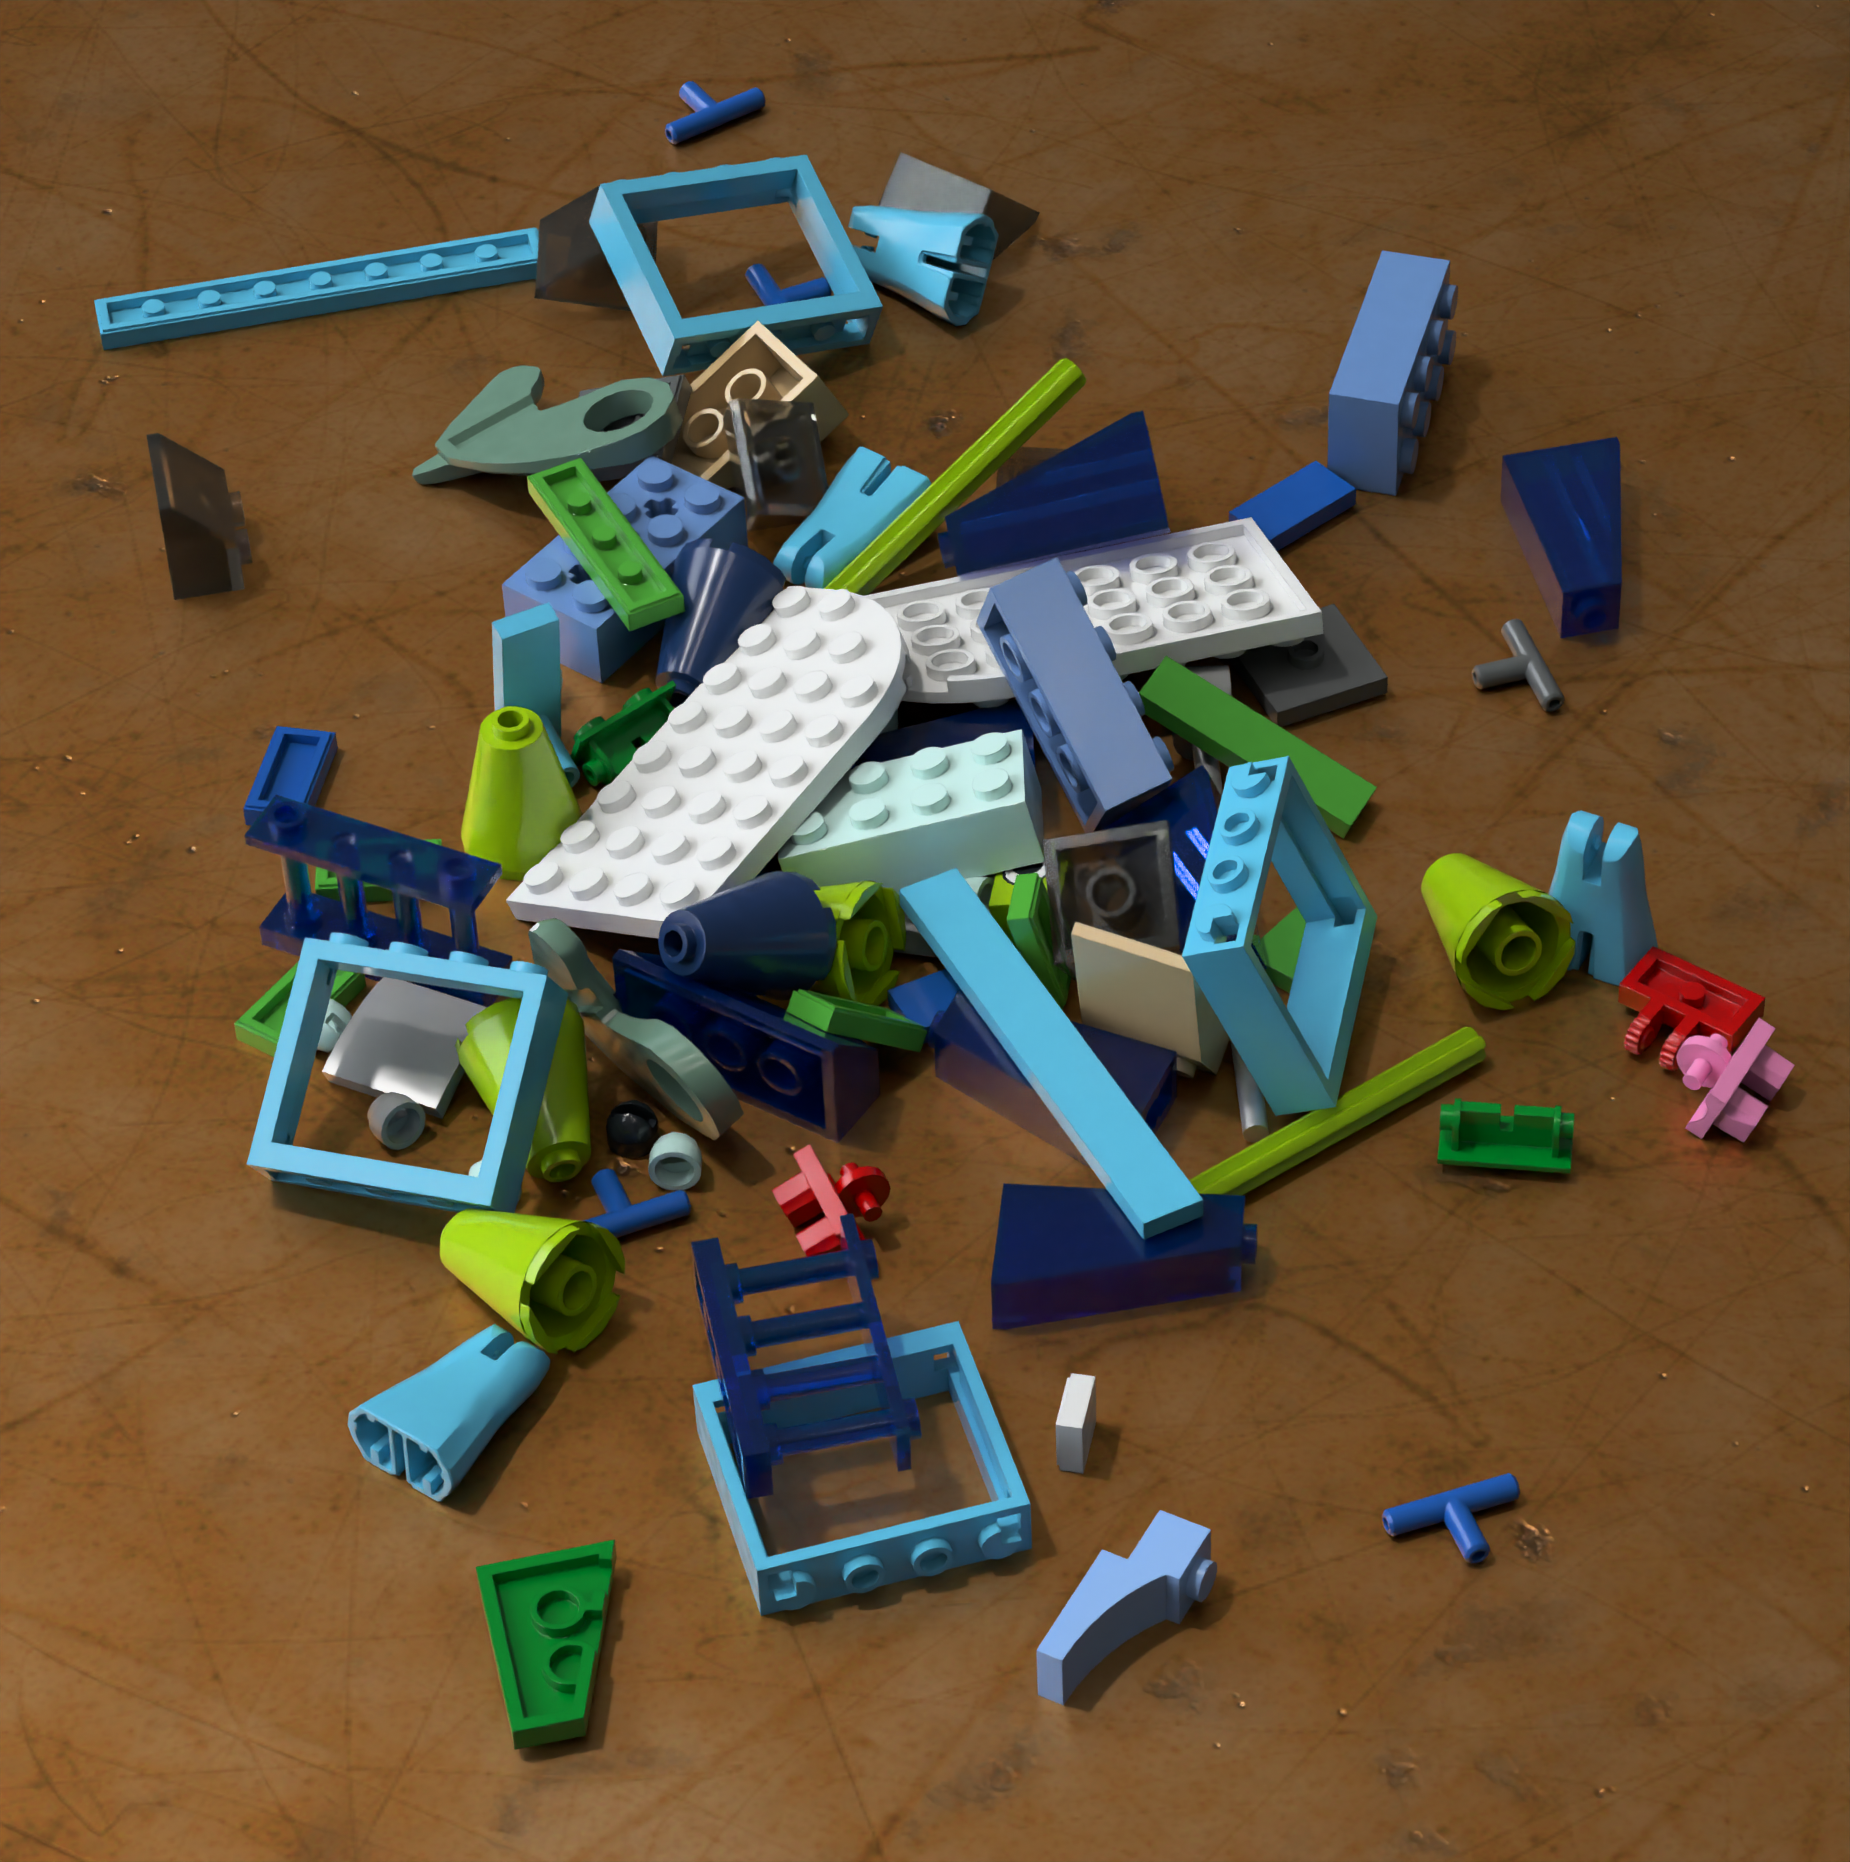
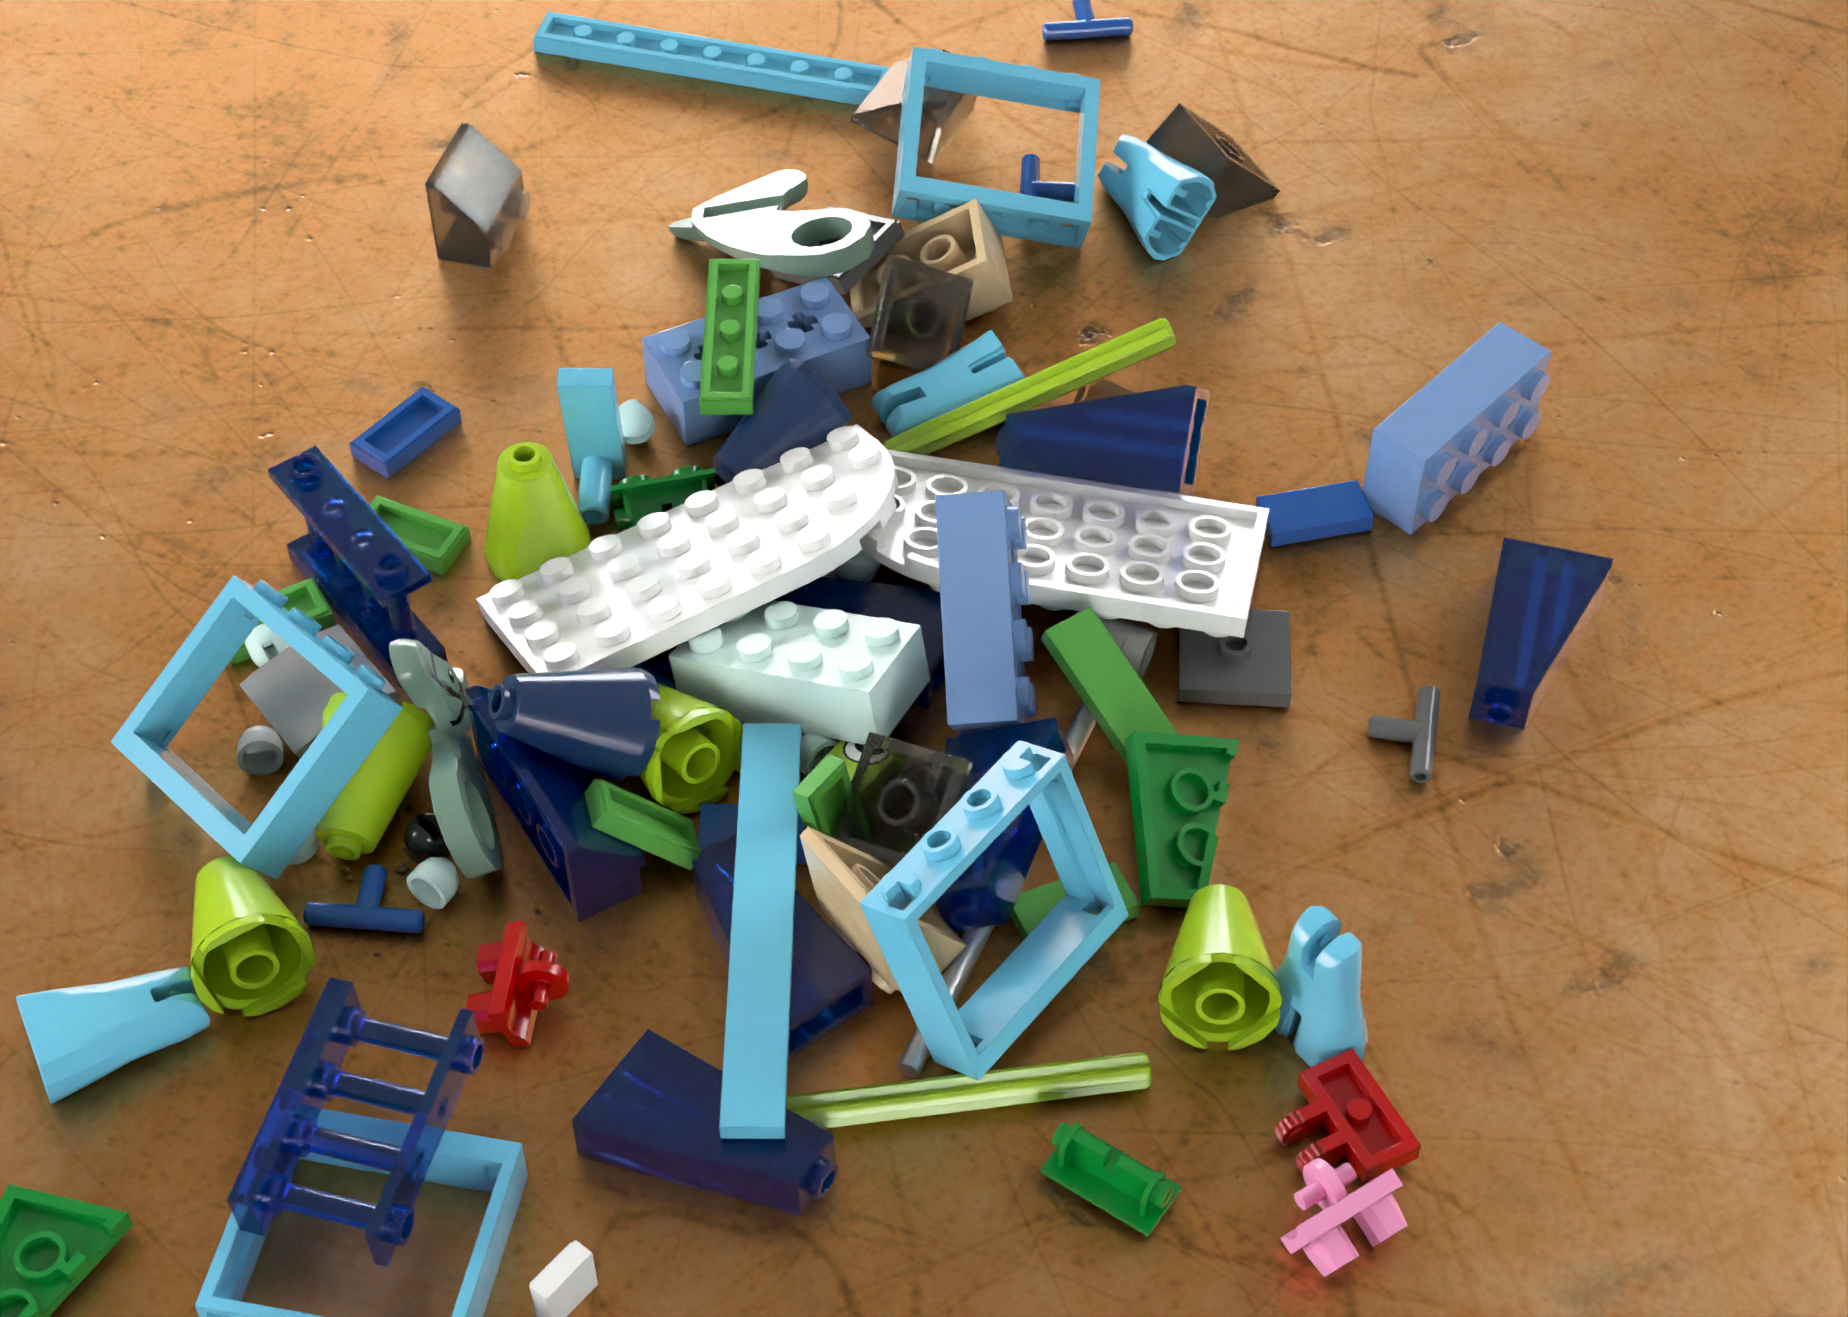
camera: 25 degrees right, 5 degrees up
none -> green wing [1125,731,1239,908]

